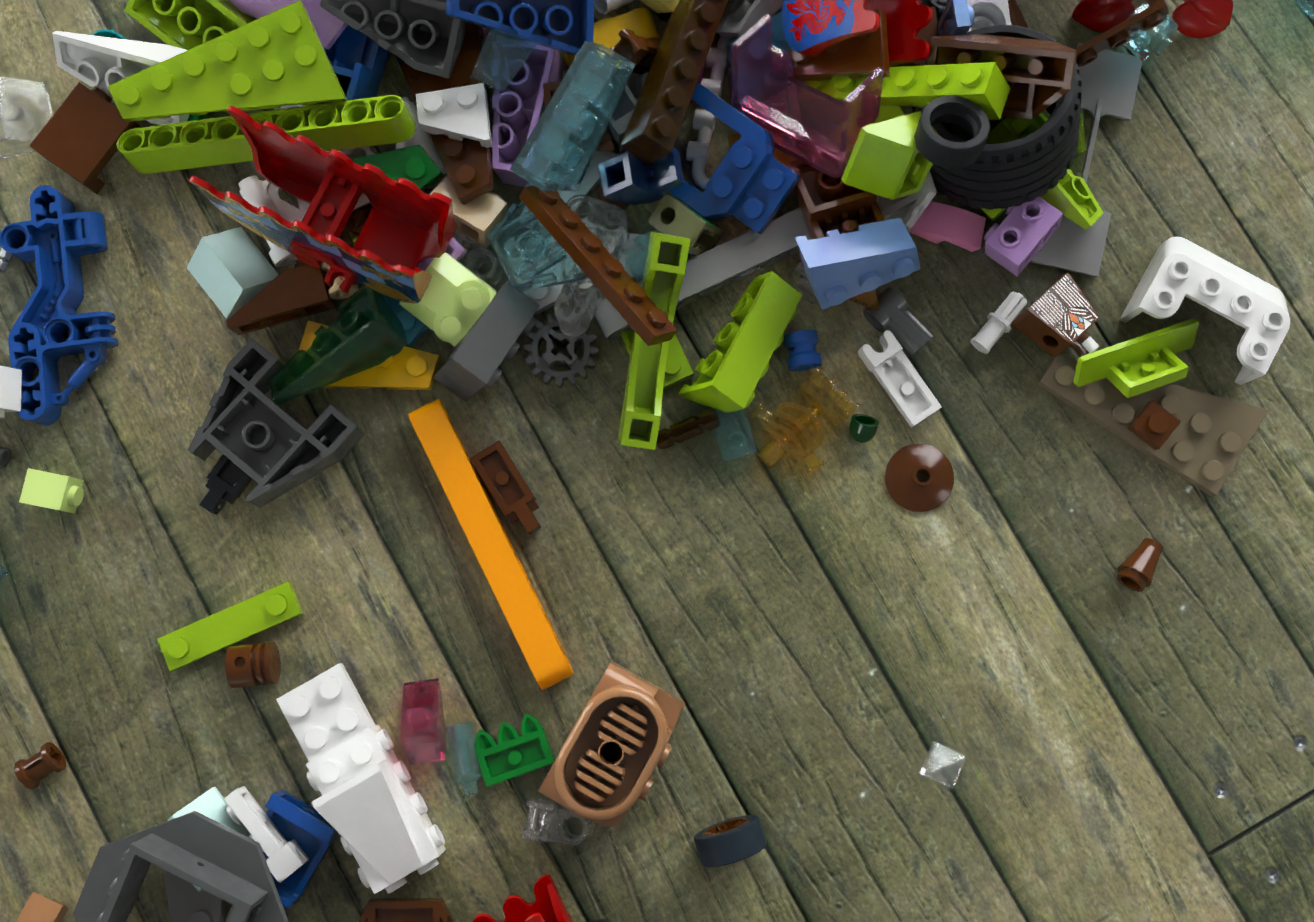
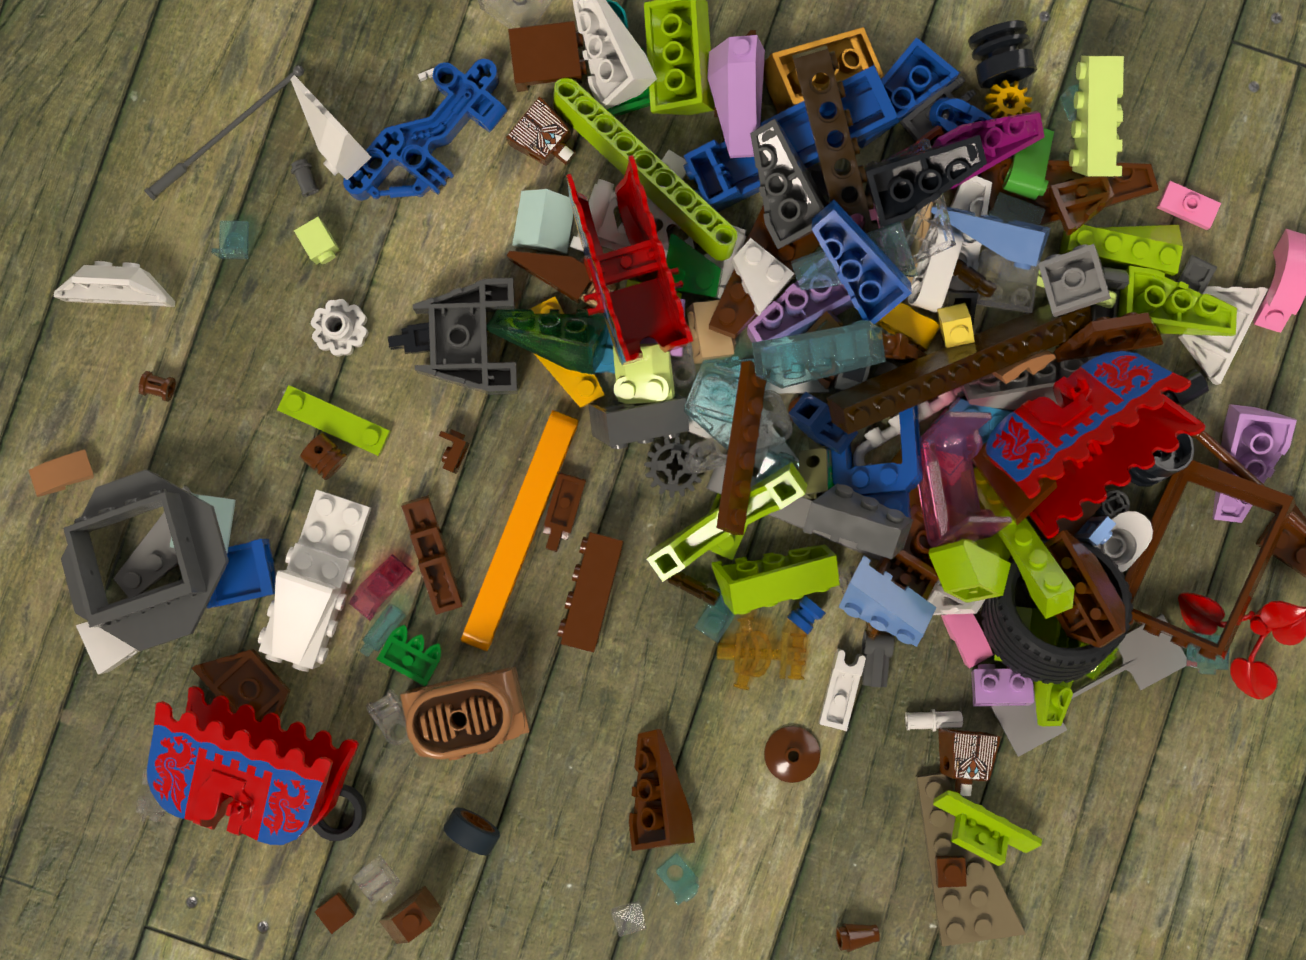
camera: 45 degrees right, 5 degrees up
lime wing [108,0,347,122] -> none
white plate [224,786,309,883] -> none
dark green hinge [849,414,879,443] -> none
black tyre [914,96,990,168] -> none
white windscreen [1120,237,1290,385] -> none
none -> white plant [311,299,369,357]
none -> reddish brown slope [401,495,463,615]
none -> reddish brown bracket [439,429,470,474]
none -> reddish brown torso [506,96,576,166]
none -> reddish brown brick [557,532,624,653]
none -> reddish brown wedge [629,729,695,851]
none -> clear light blue bracket [656,853,700,905]
none -> dark grey wedge [803,483,913,559]

